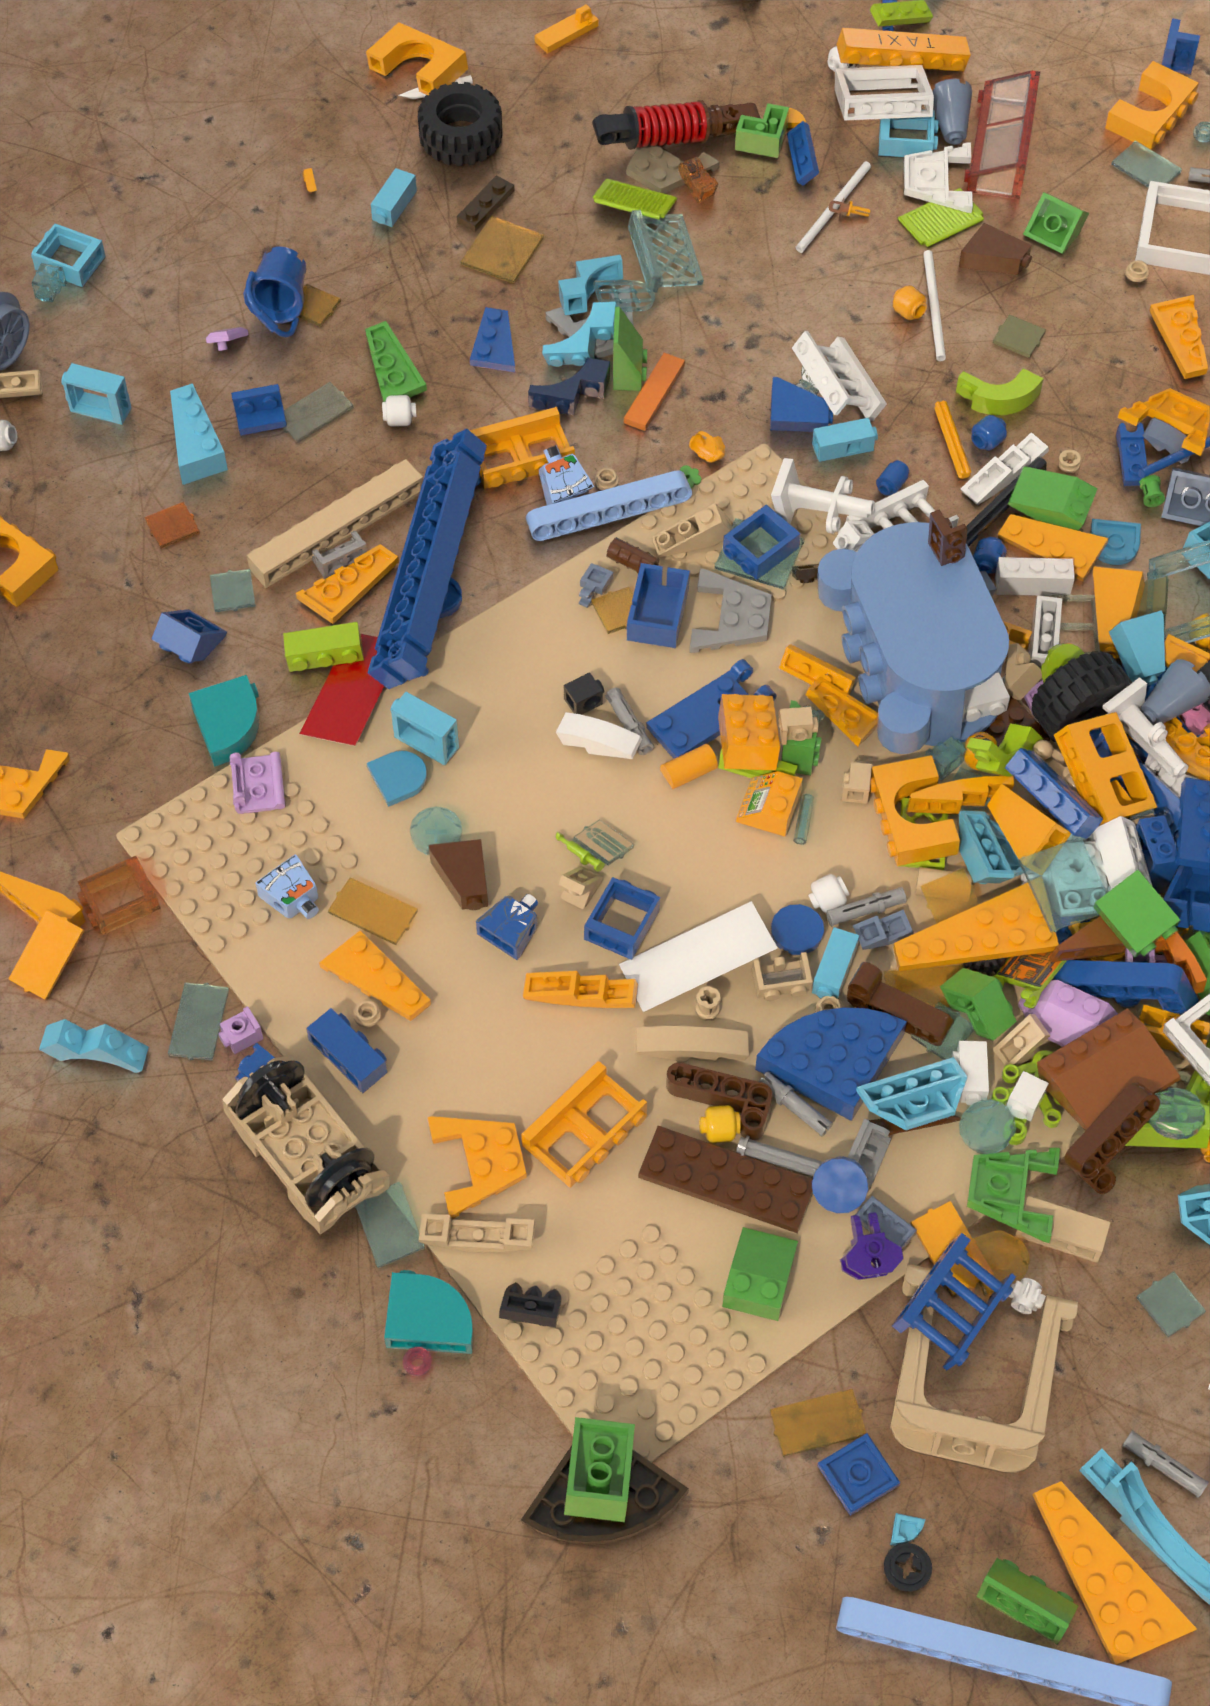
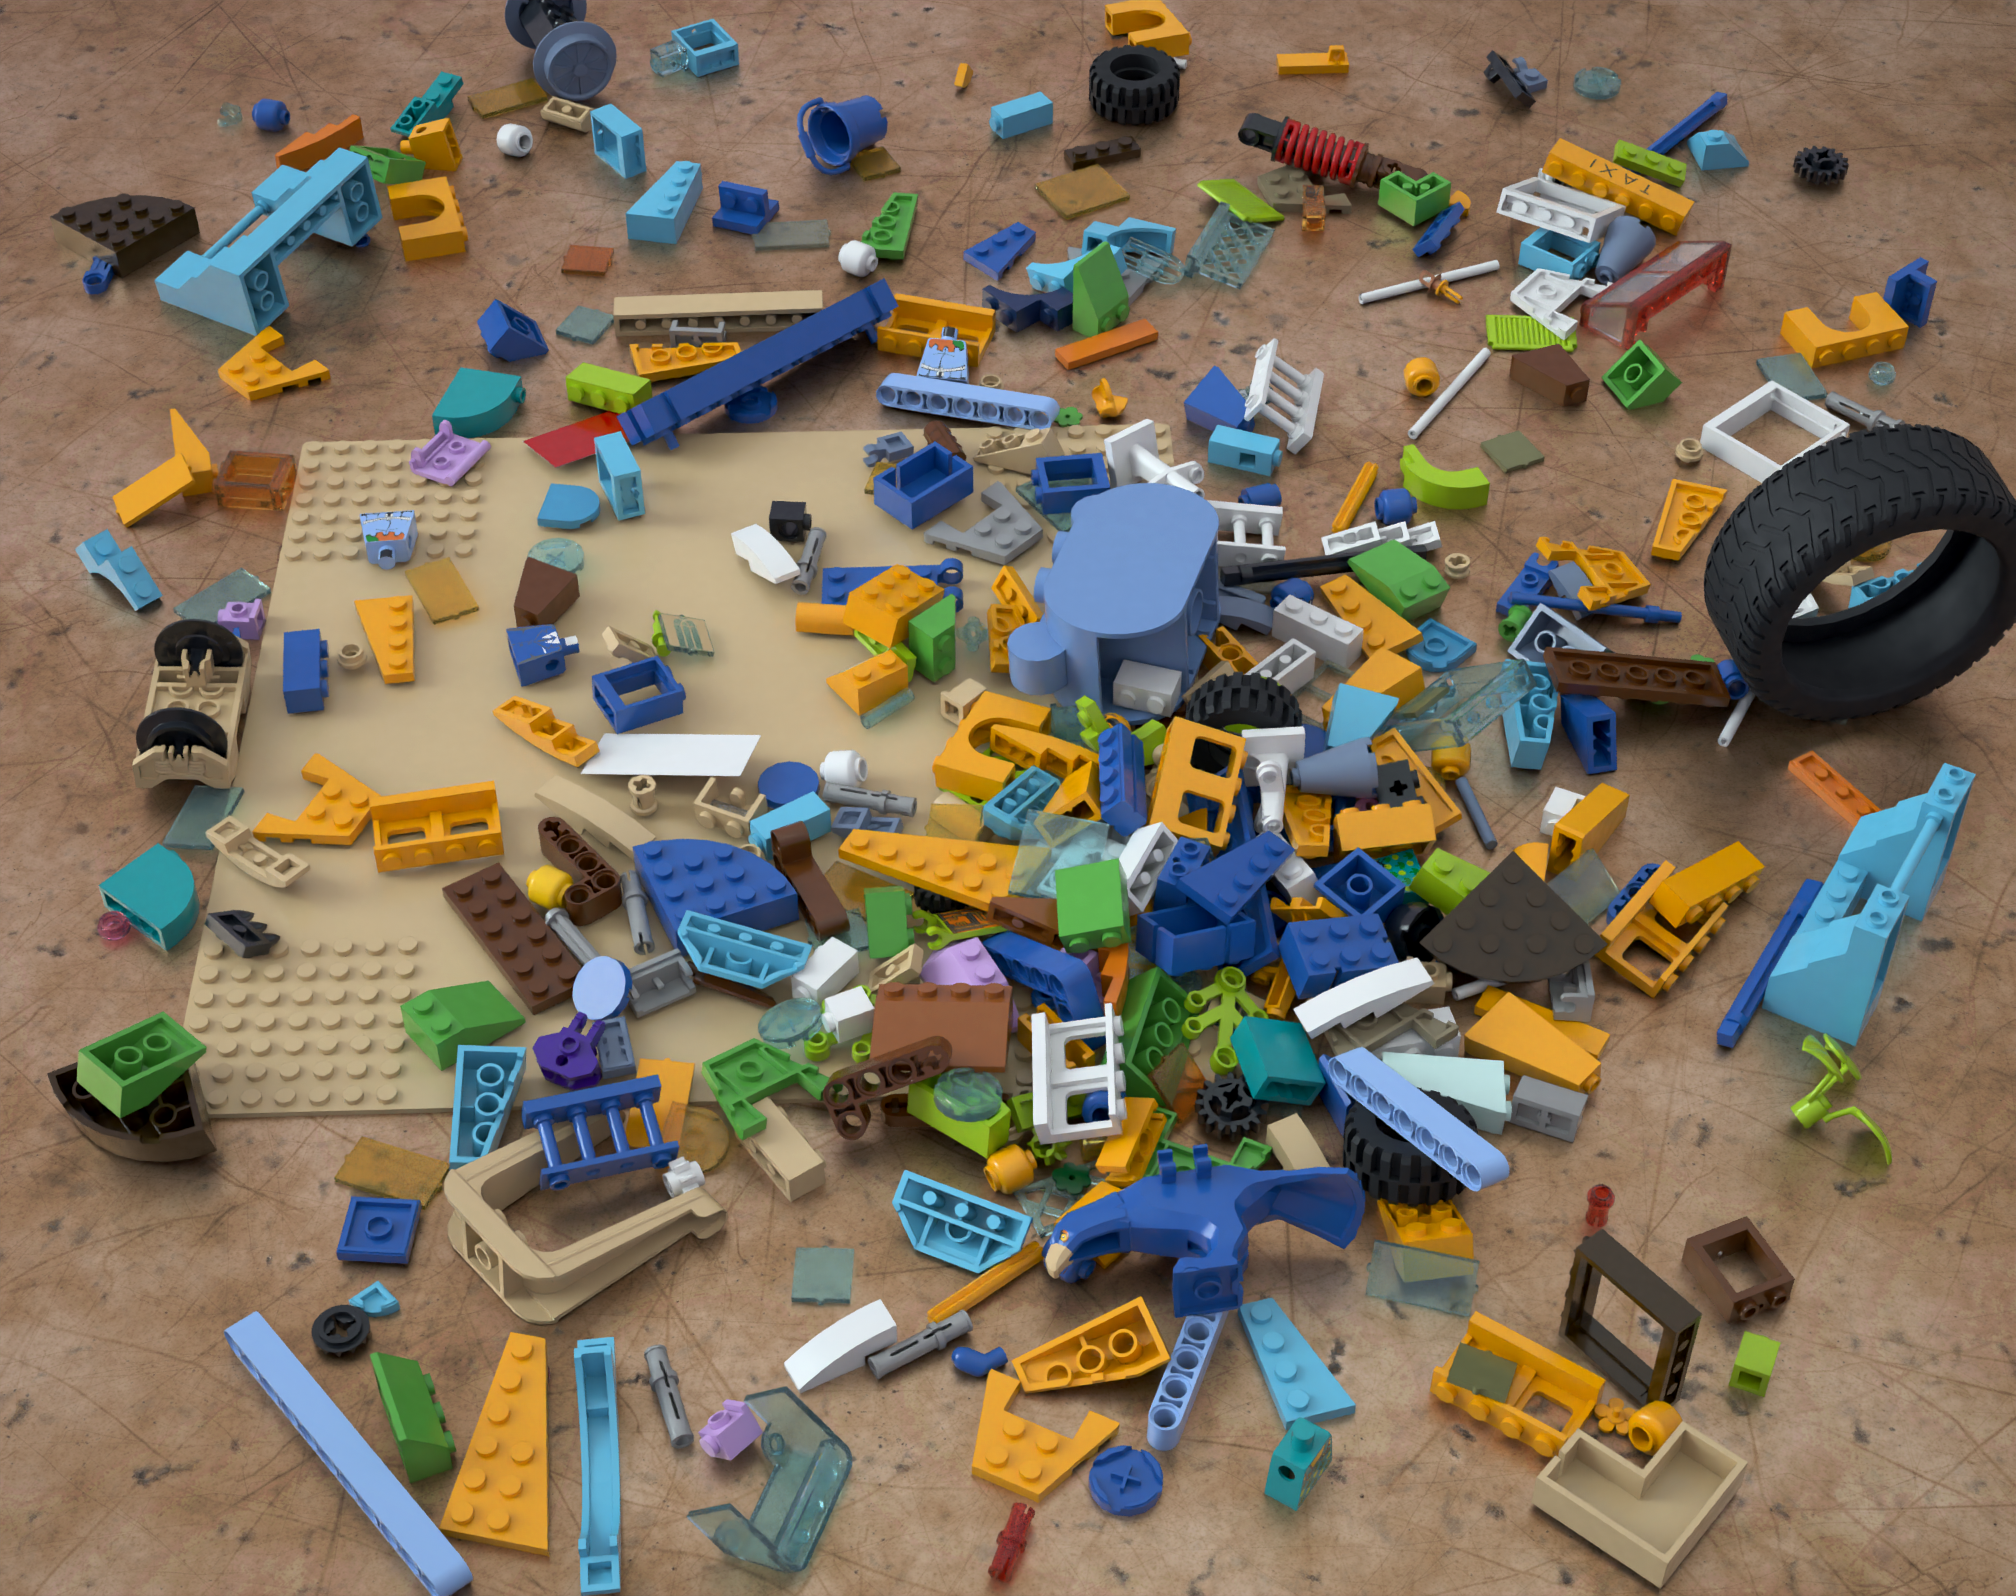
camera: 35 degrees right, 15 degrees down
lavender piece [206,327,249,351] -> none
tan brick [778,707,818,745] -> none
reddish brown bracket [928,509,967,566] -> none
none -> medium azure wedge [449,1045,527,1171]

